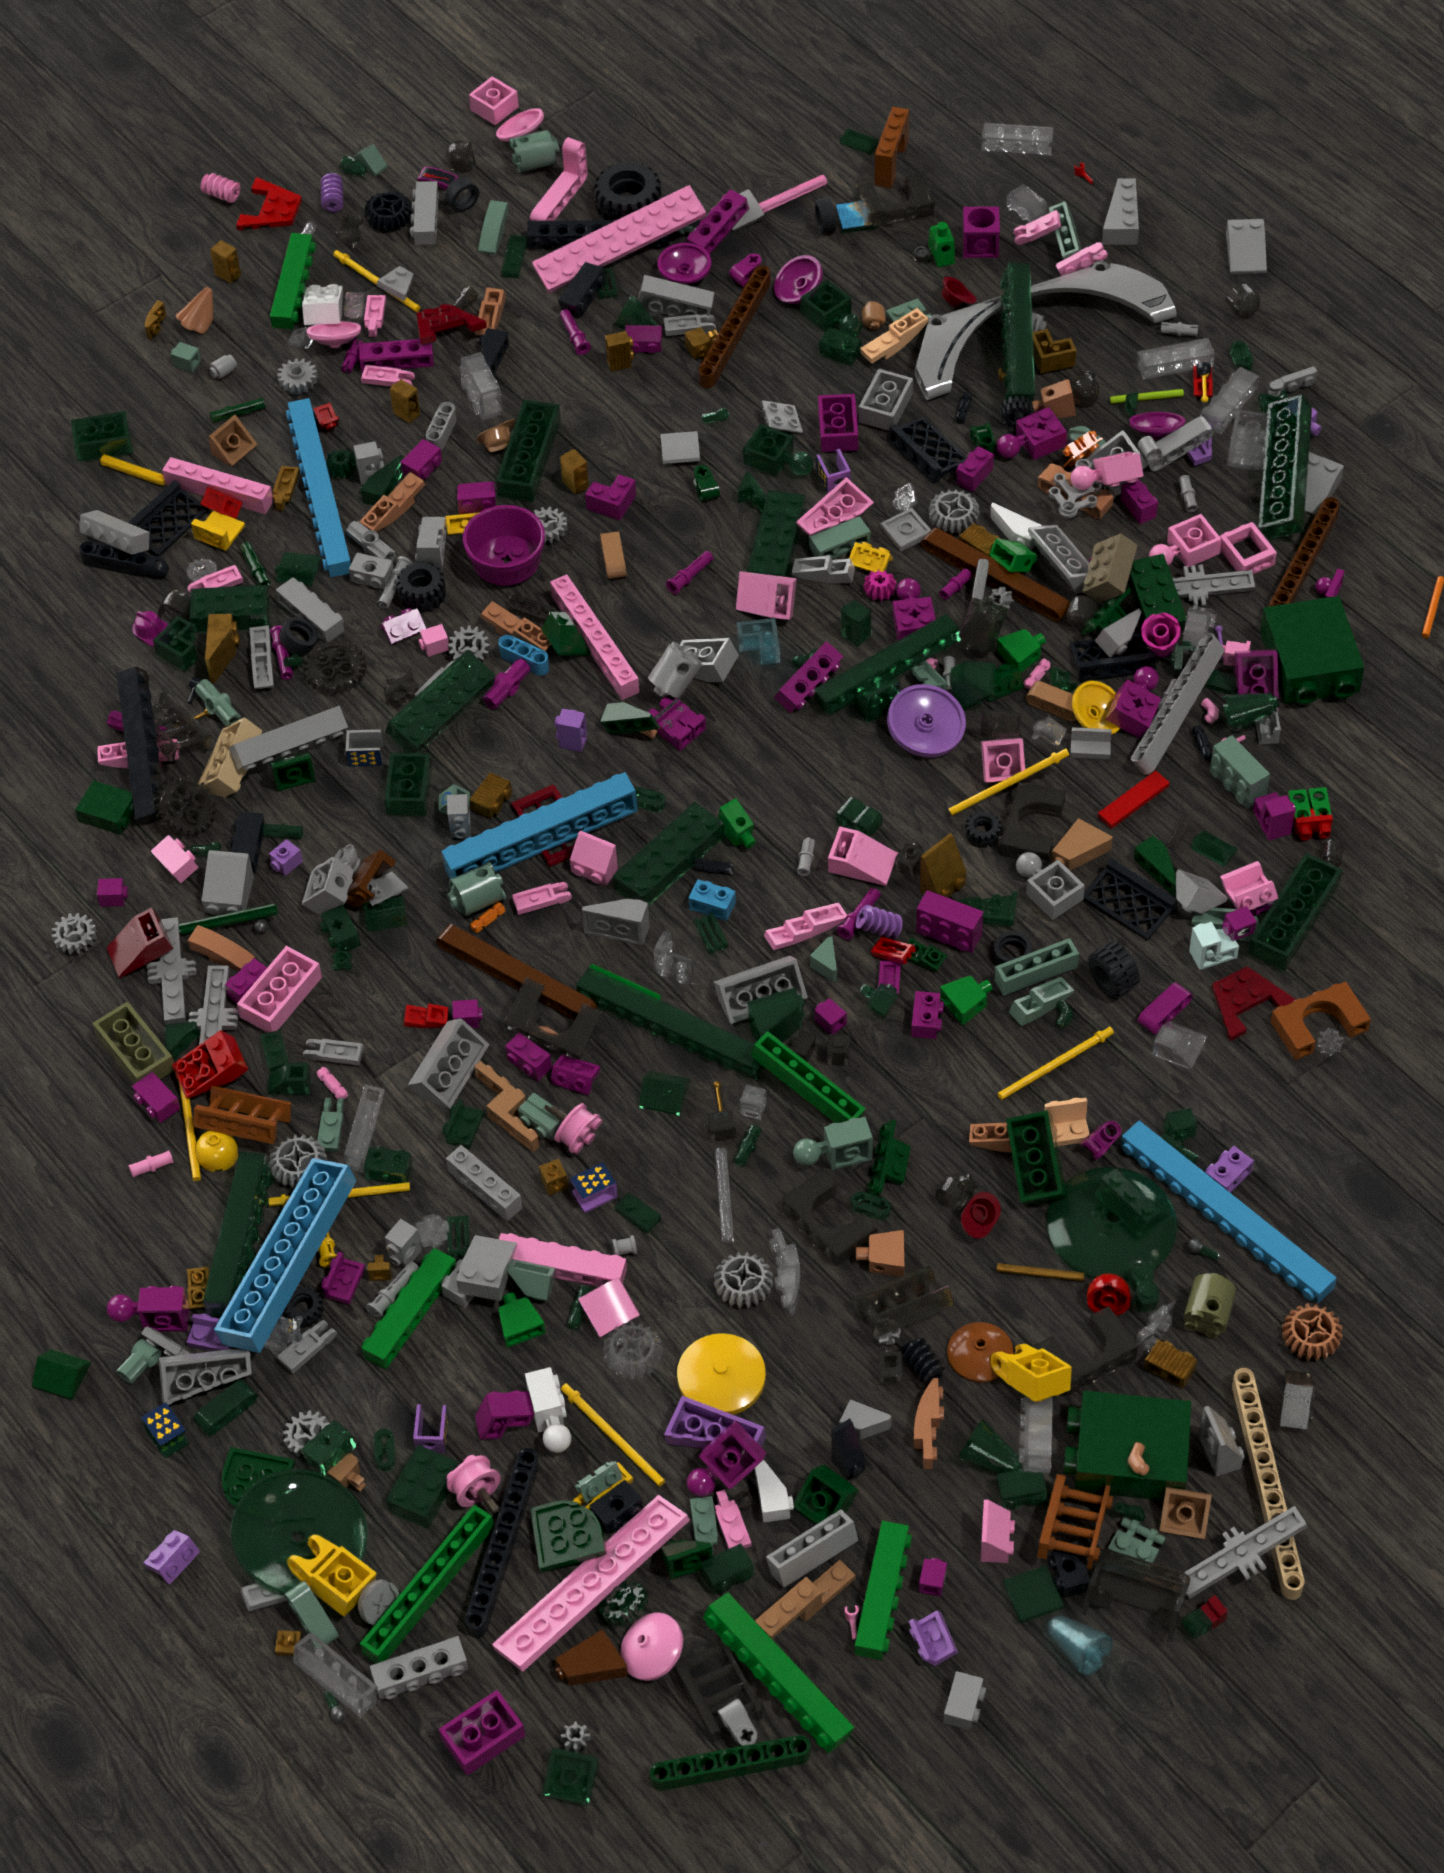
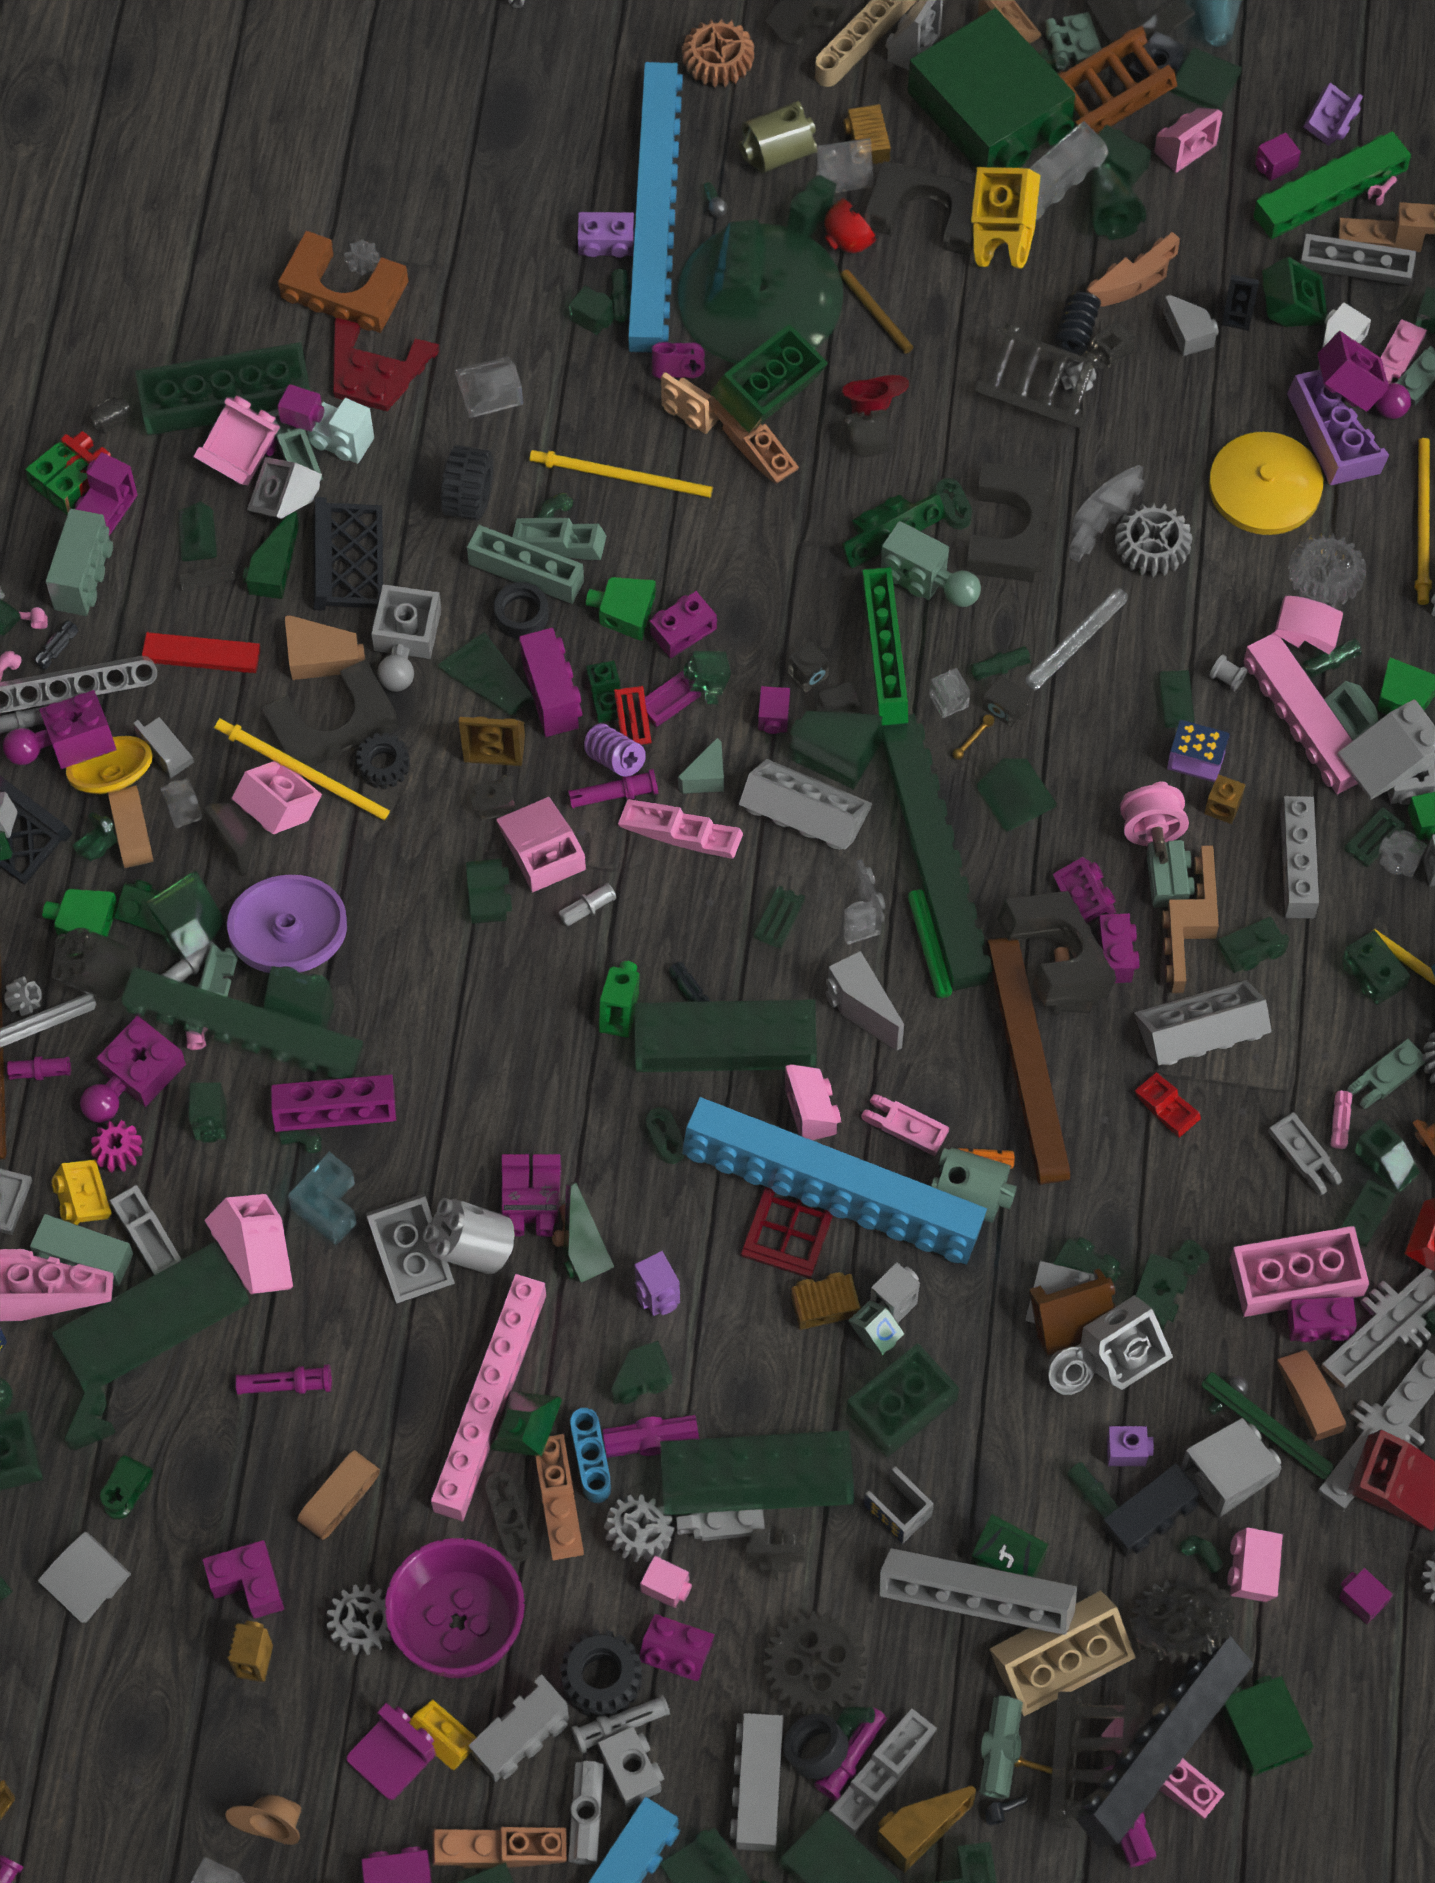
camera: 135 degrees left, 10 degrees up
clear brick [343,1084,385,1172] -> none
magenta brick [452,999,483,1028] -> none
clear green brick [496,399,561,502] -> none
dark azure brick [689,879,736,921] -> none
nougat torso [856,1230,904,1277] -> none
light grey brick [944,1671,986,1730] -> none
dark orange dish [947,1322,1014,1383] -> none
bright pink axle [1024,658,1050,690] -> none
nougat arm [1128,1443,1149,1476] -> none
magenta beam [1137,982,1193,1034] -> none
none -> clear green slope [611,1341,672,1405]

